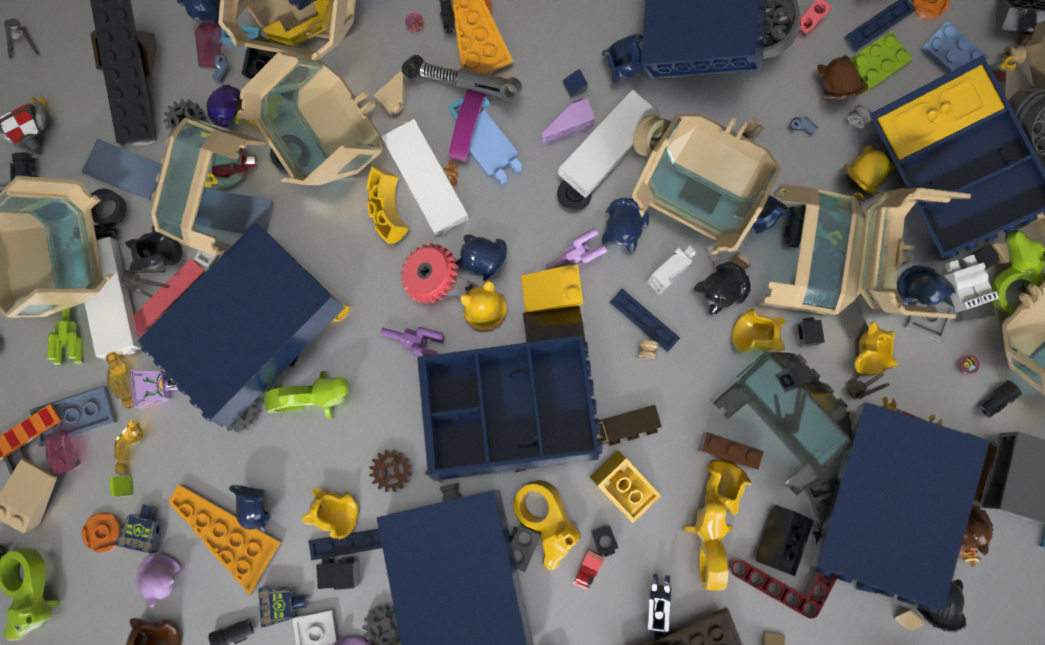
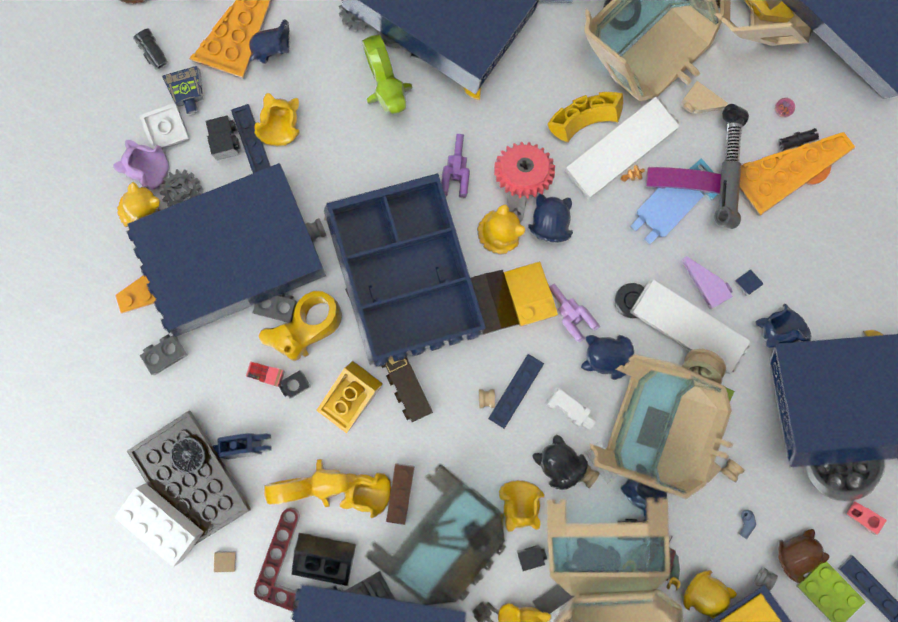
camera: 80 degrees right, 5 degrees up
reddish brown gear [369,450,412,492] -> none

